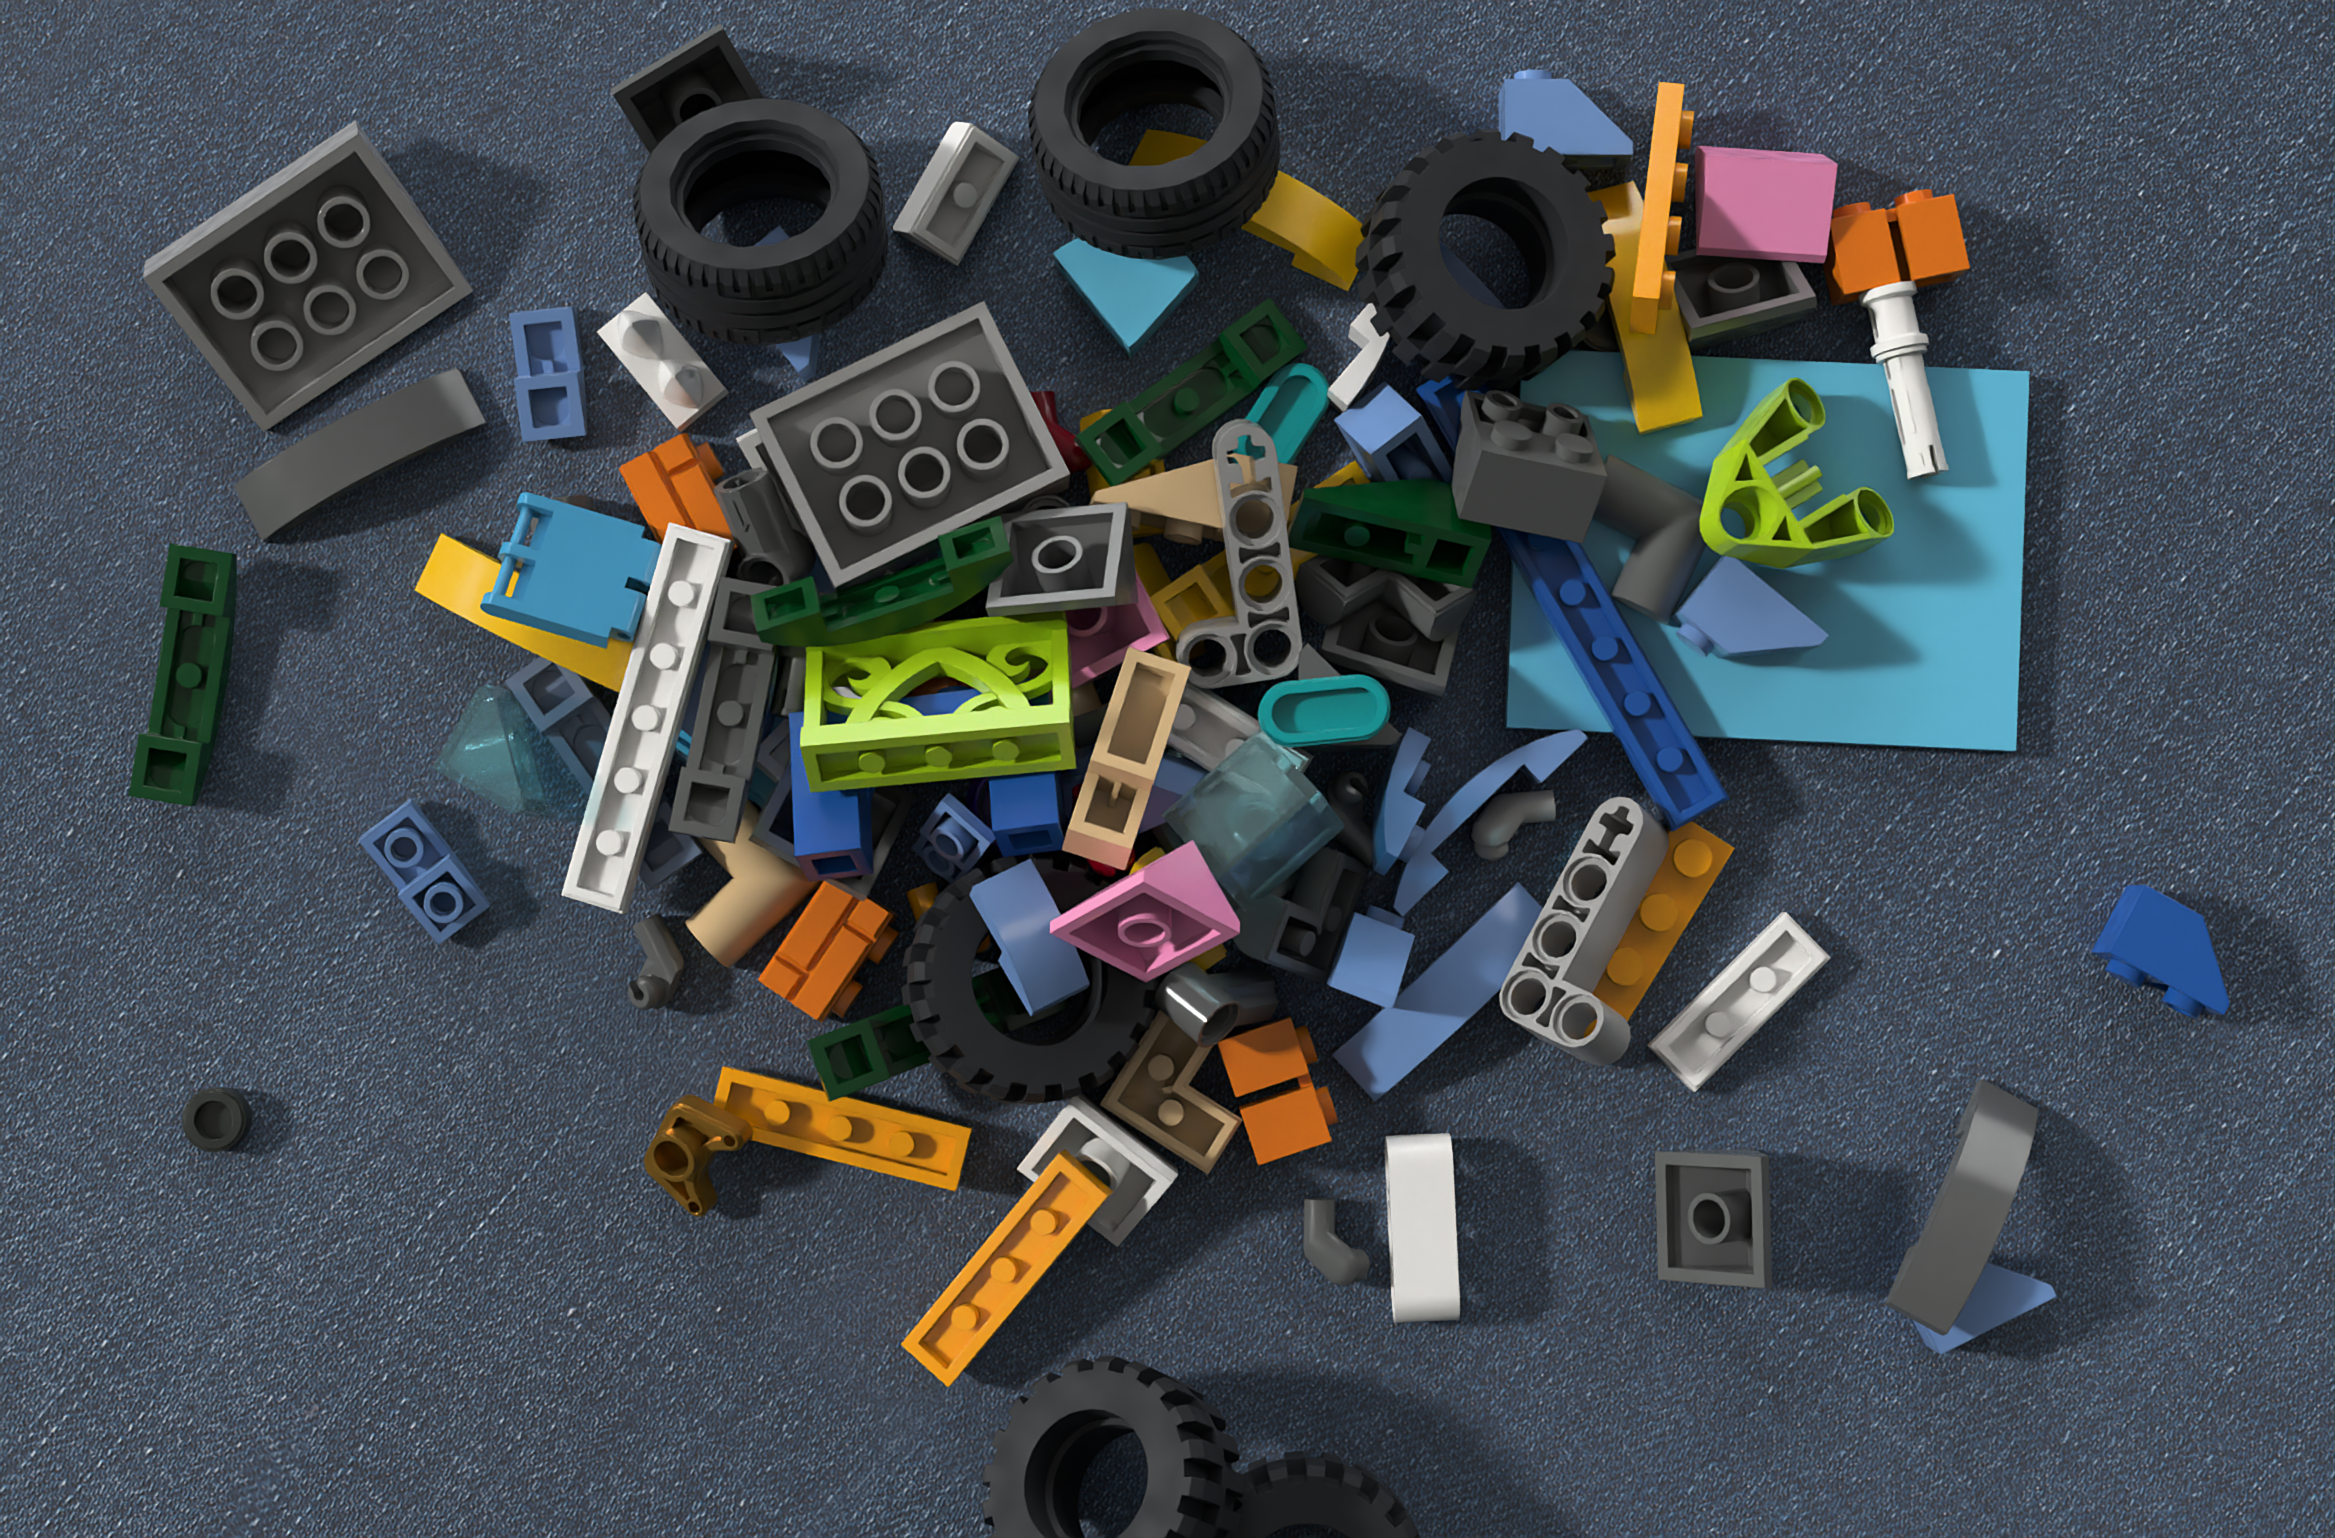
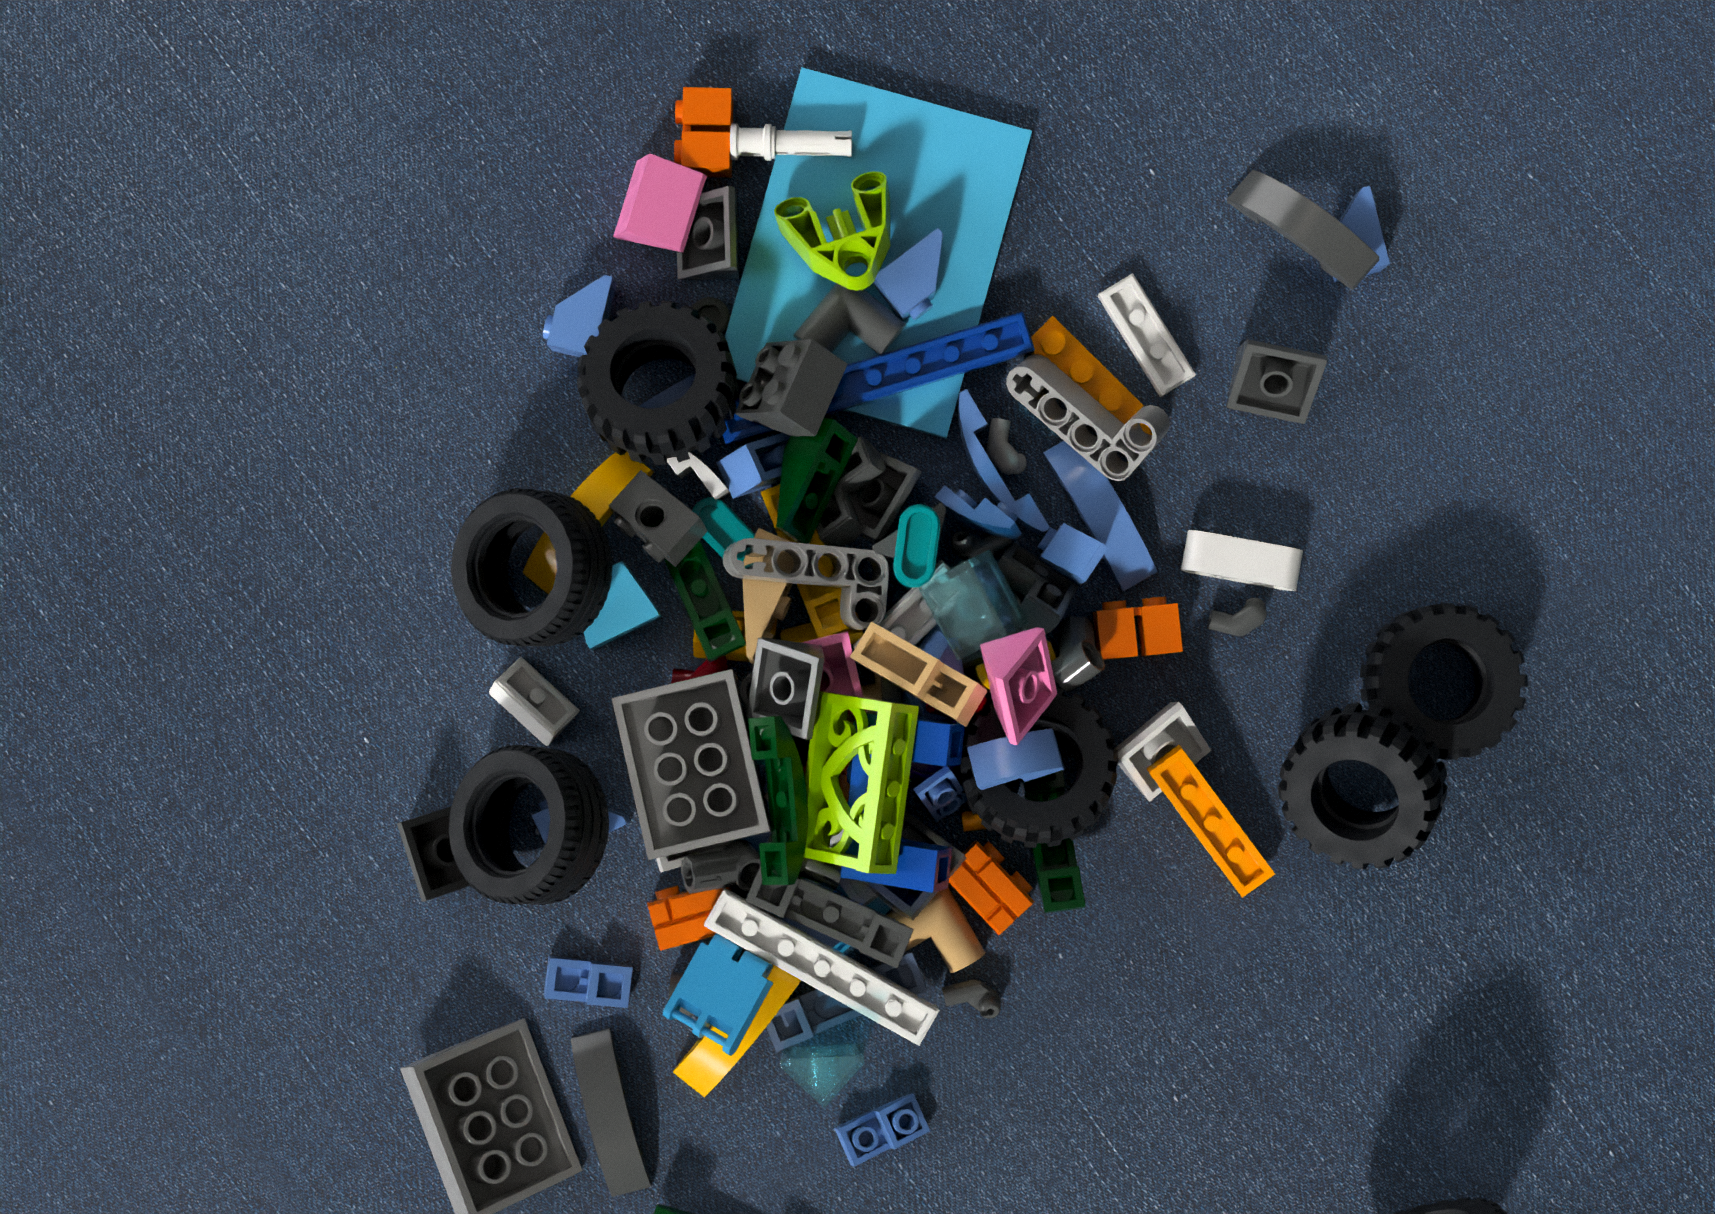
camera: 80 degrees left, 0 degrees up
white tile [597,292,729,433] -> none
pearl gold piece [644,1094,753,1217] -> none
light orange plate [713,1065,973,1191] -> none
tan brick [1100,1010,1243,1174] -> none
yellow slope [1587,181,1703,435] -> none
light orange plate [1629,82,1694,335] -> none
blue slope [2091,885,2230,1019] -> none
none -> dark grey brick [608,470,707,567]

